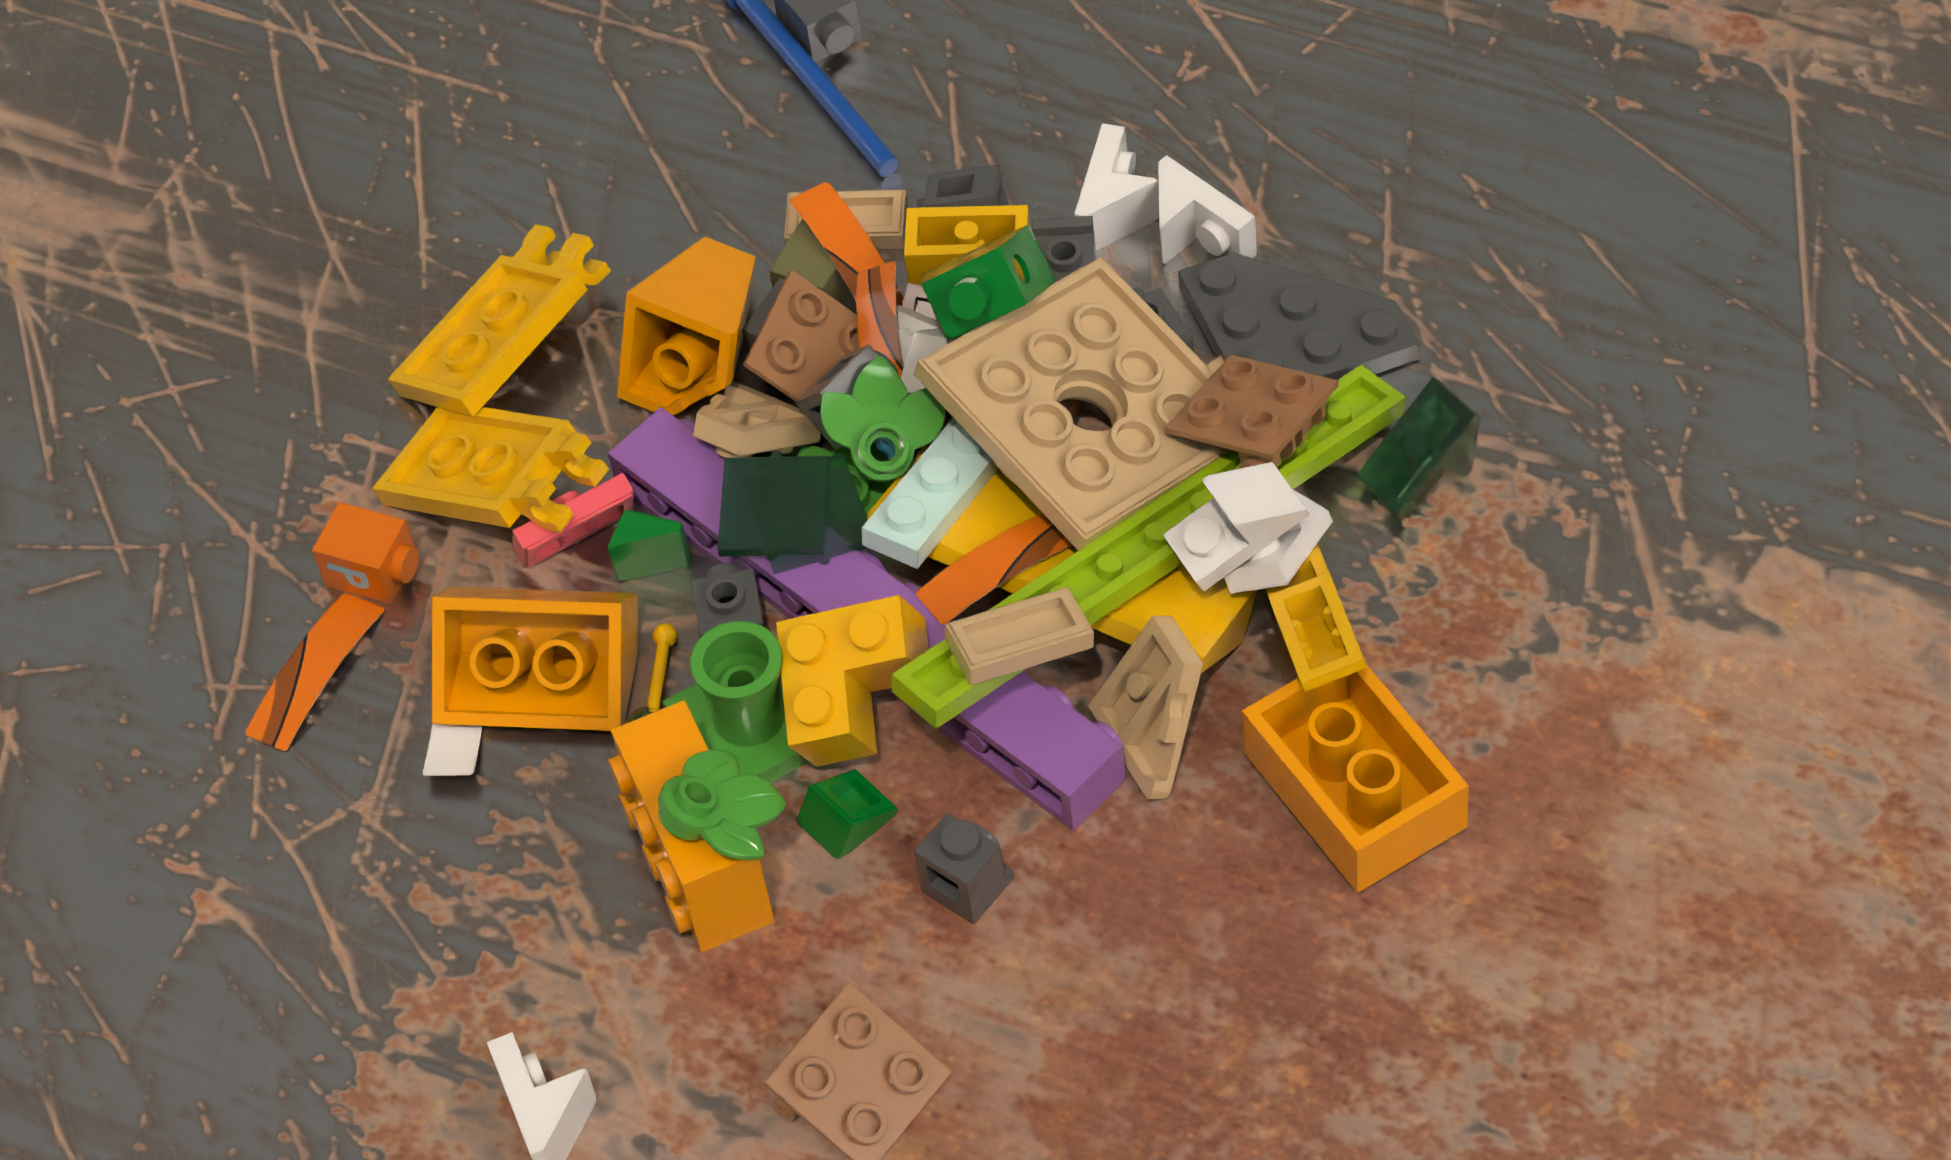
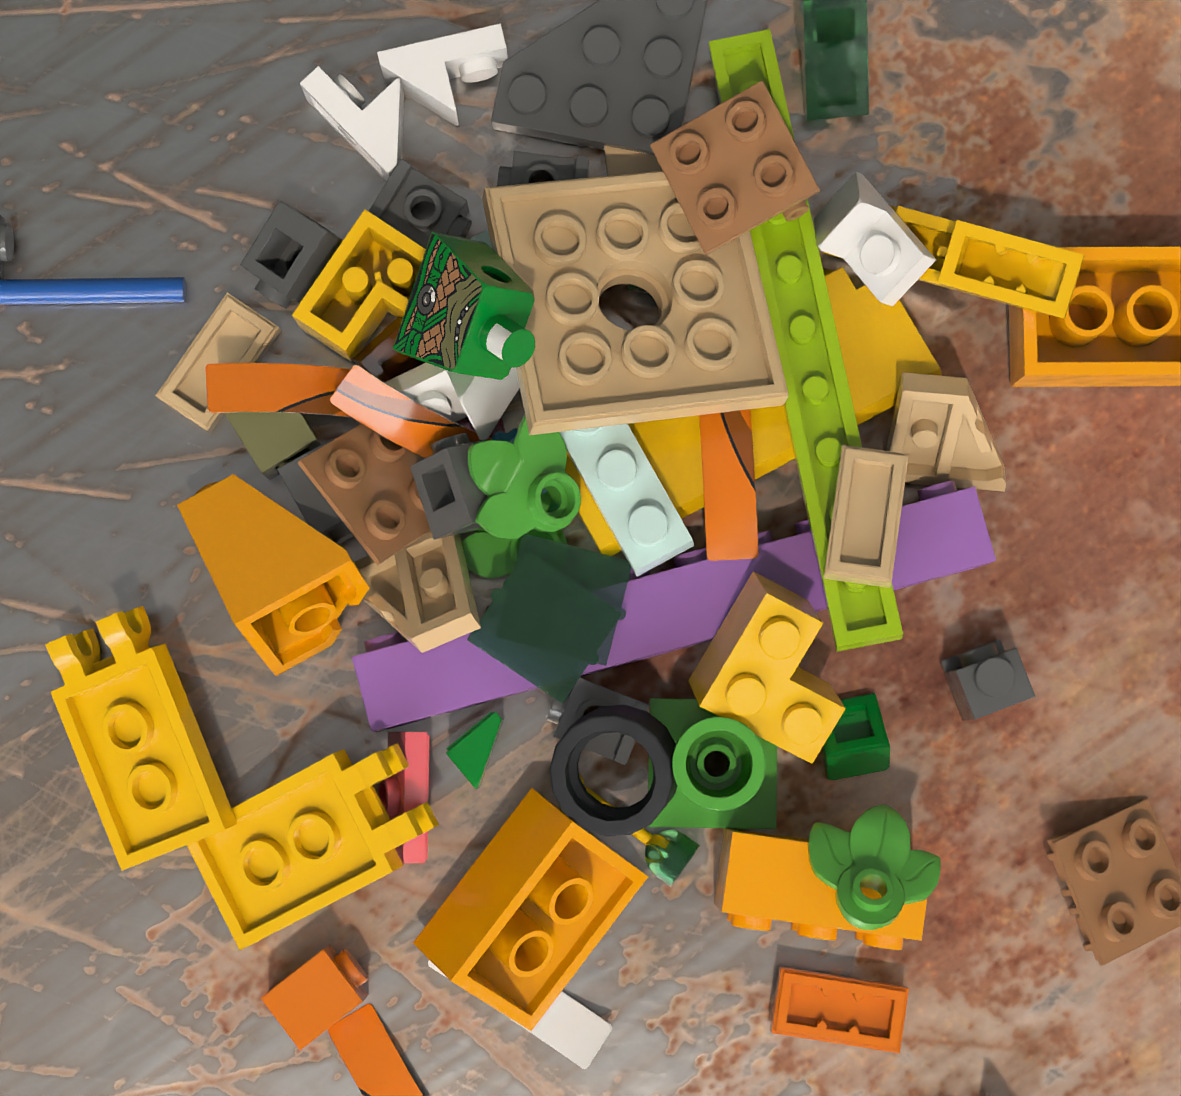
camera: 70 degrees left, 30 degrees up
white slope [1163,462,1310,591] -> none
none -> black tyre [549,704,678,837]
none -> orange plate [770,966,909,1053]

